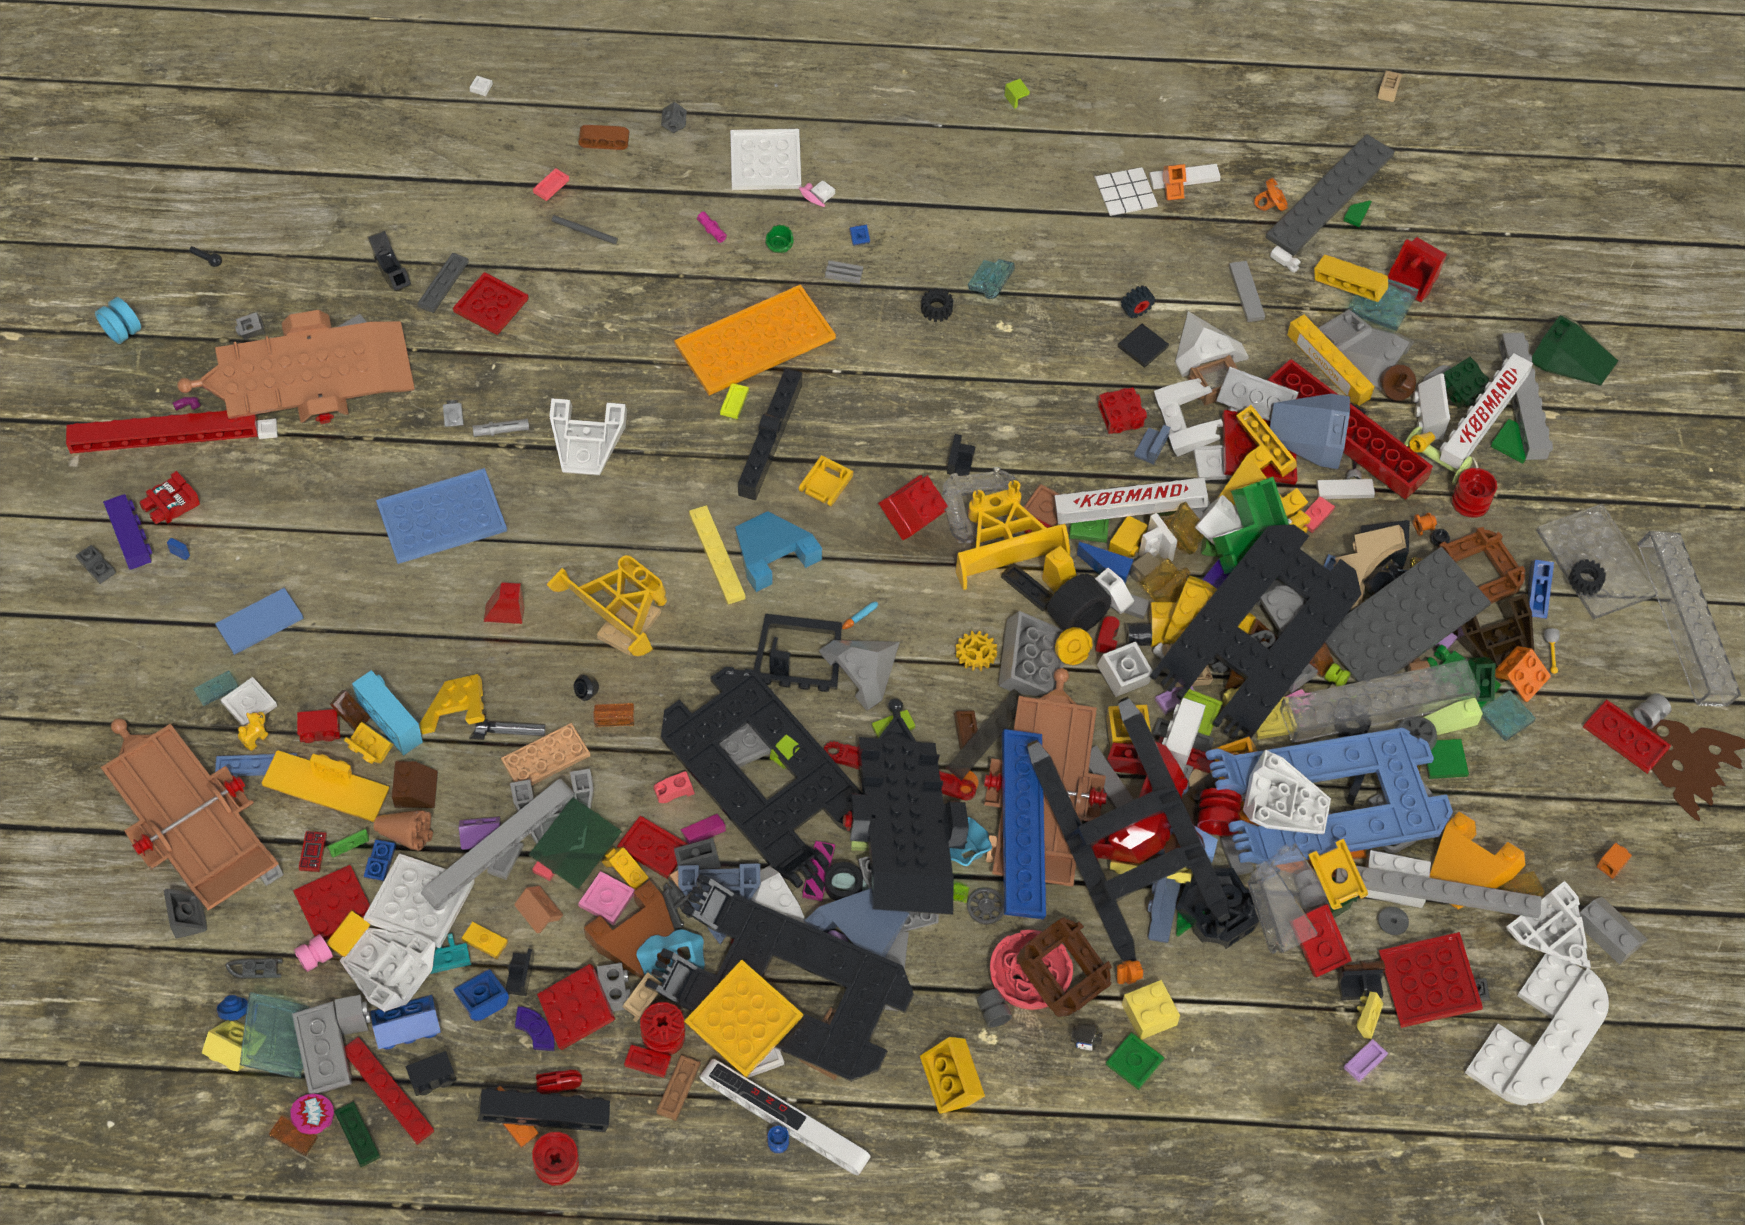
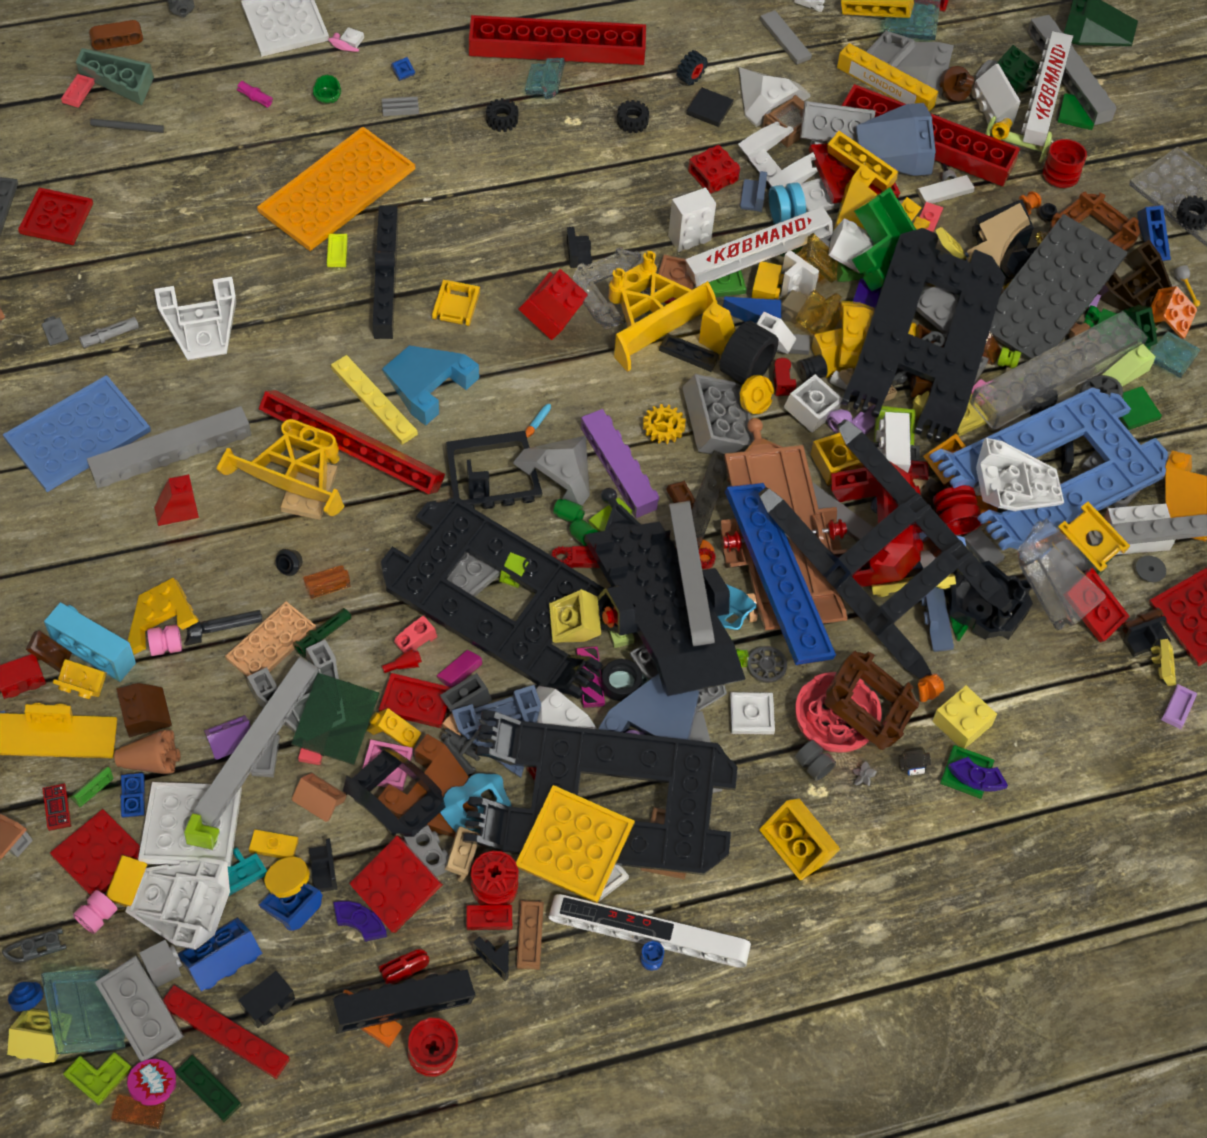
camera: 20 degrees left, 0 degrees up
none -> lime tile [63,1052,133,1106]
none -> sand green wedge [76,48,154,105]
none -> light grey brick [87,406,252,489]
none -> bright pink wheel [147,624,182,656]
none -> lime panel [184,813,220,850]
none -> red brick [259,390,445,494]
none -> yellow tile [264,856,310,898]
none -> dark green pin [293,608,351,658]
none -> black wedge [343,746,446,837]
none -> red cone [382,648,422,673]
none -> red brick [469,15,646,65]
none -> black slope [473,936,509,981]
none -> light yellow slope [549,589,601,643]
none -> green brick [553,499,585,523]
none -> green brick [570,519,598,546]
none -> medium lavender brick [581,409,659,518]
none -> black tyre [617,100,649,133]
none -> white brick [668,188,716,252]
none -> light grey beam [669,501,715,647]
none -> white tile [730,692,775,734]
none -> medium azure wheel [769,182,806,225]
none -> lavender cone [827,409,852,434]
none -> light grey plant [853,761,877,786]
none -> light yellow tile [935,227,967,261]
none -> dark purple tile [948,757,1008,792]

